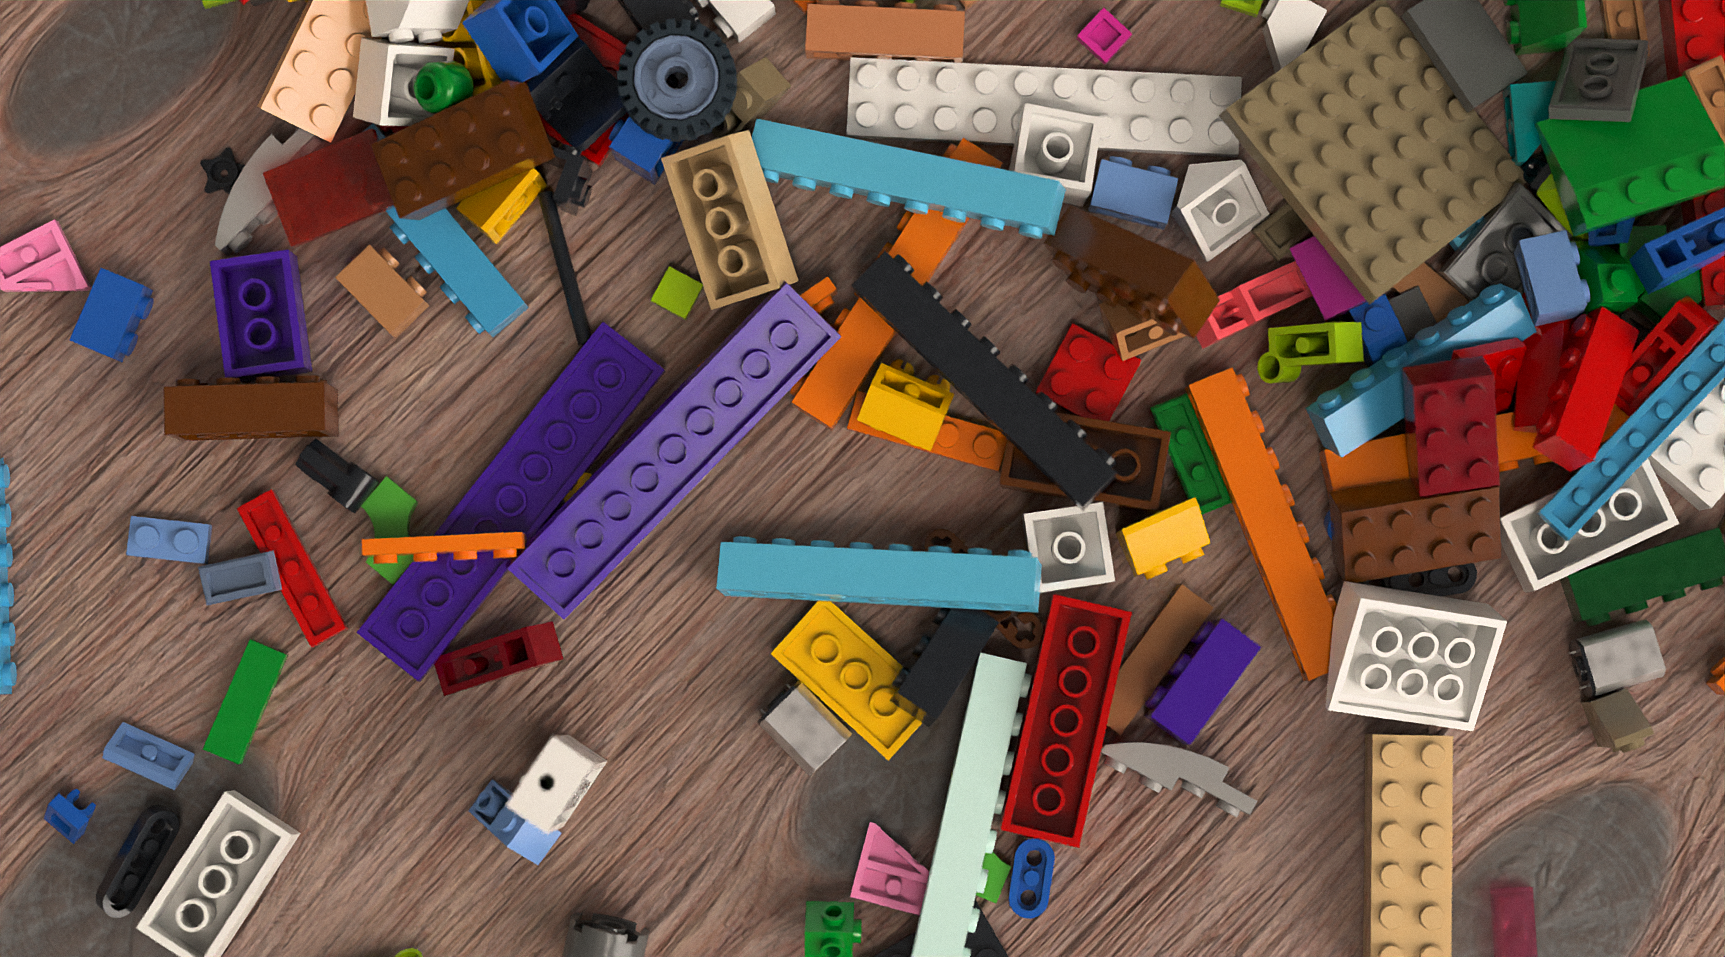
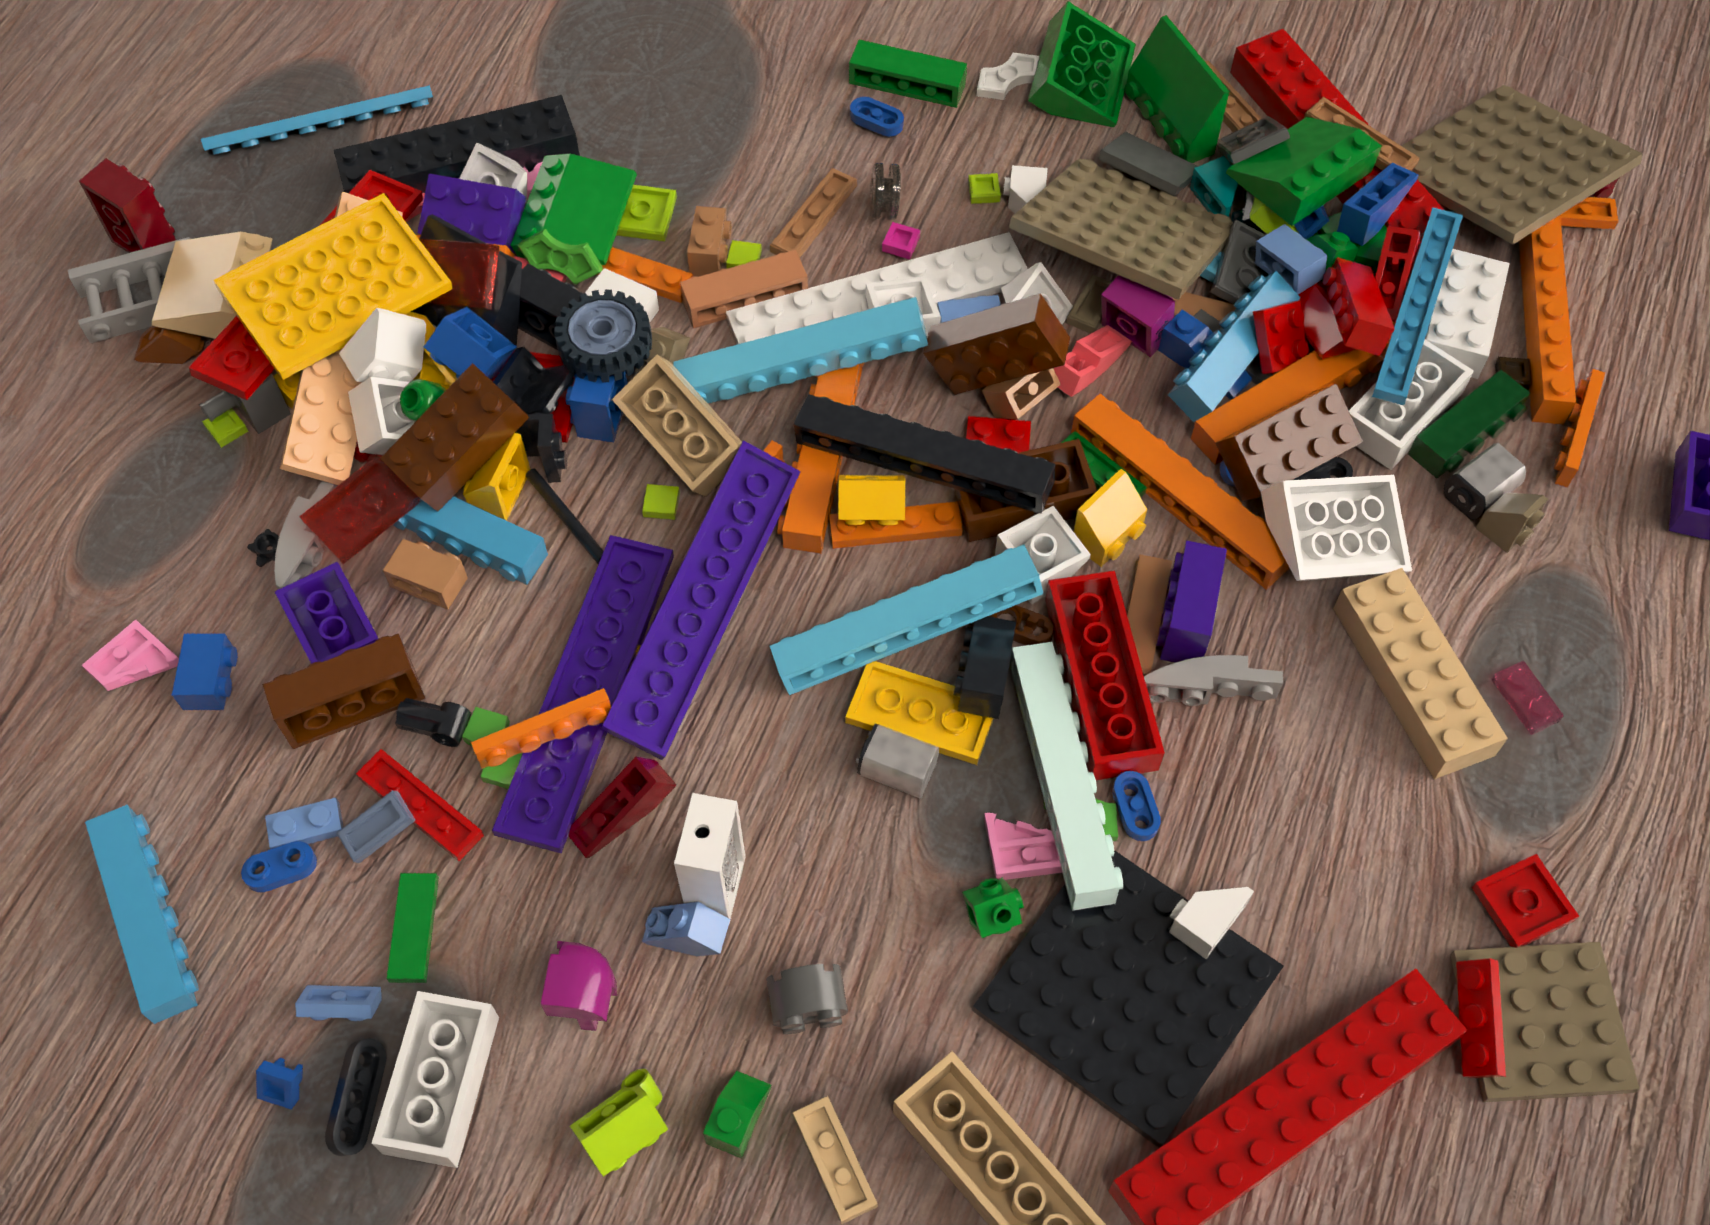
camera: 25 degrees left, 25 degrees down
lime hinge [1257,322,1364,383] -> none
dark red brick [1402,356,1500,497] -> none
none -> blue plate [241,841,317,893]
none -> magenta brick [541,941,617,1031]

